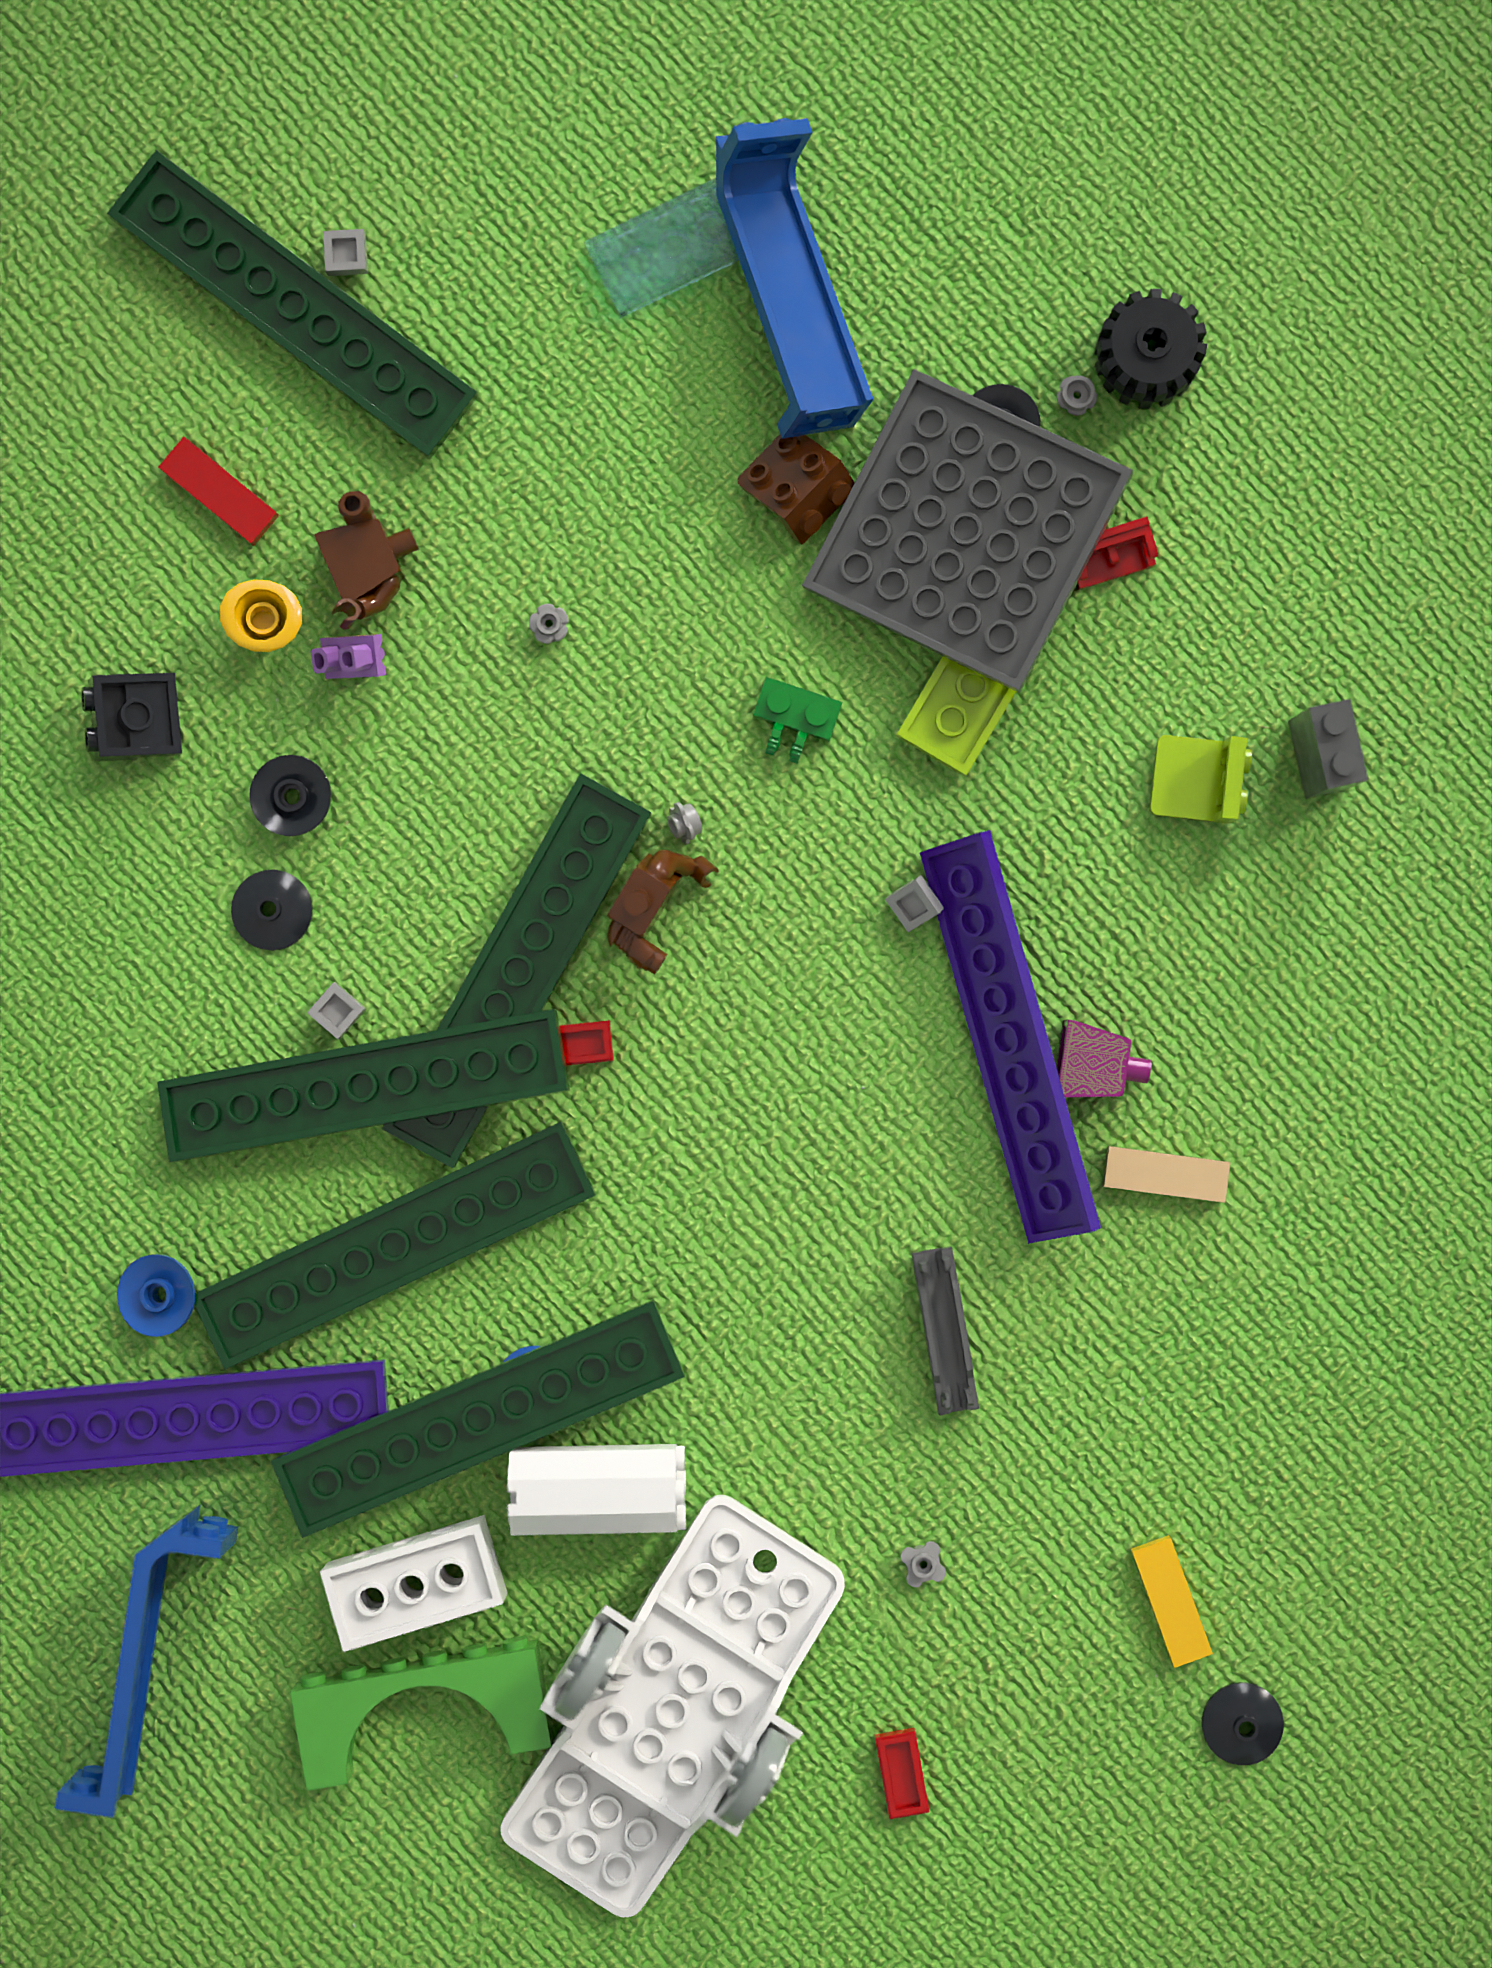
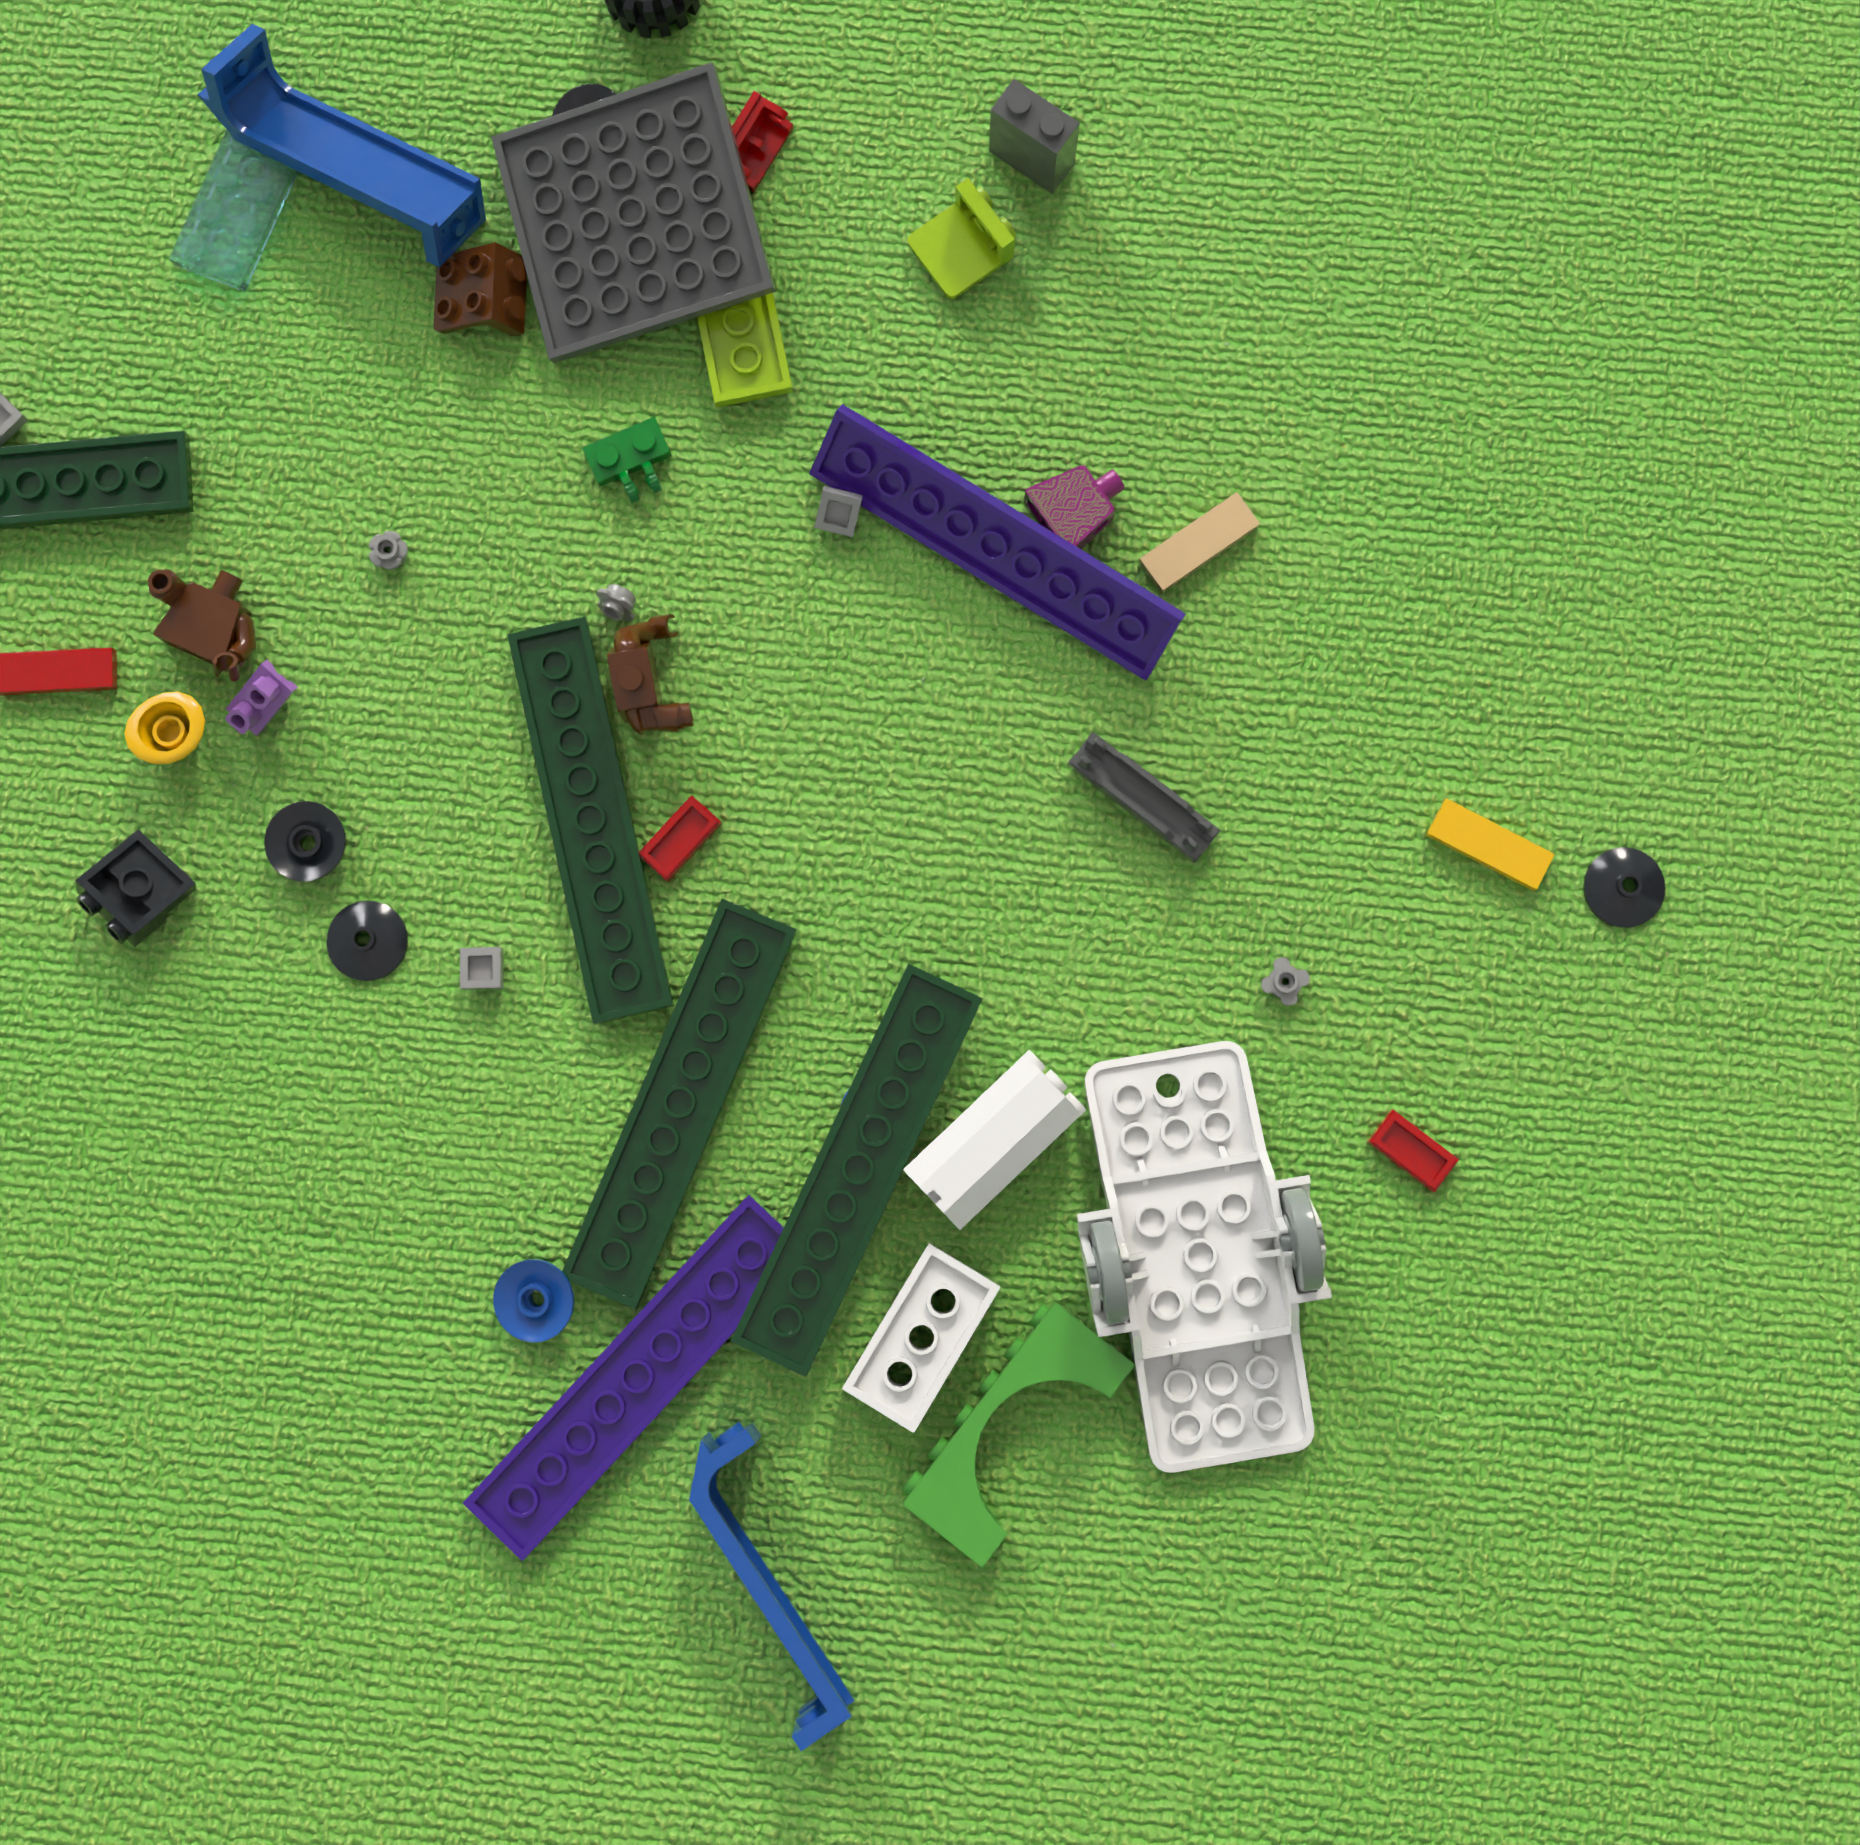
camera: 35 degrees left, 5 degrees down
dark green plate [157,1009,570,1162] -> none
light grey plate [1057,376,1097,415] -> none

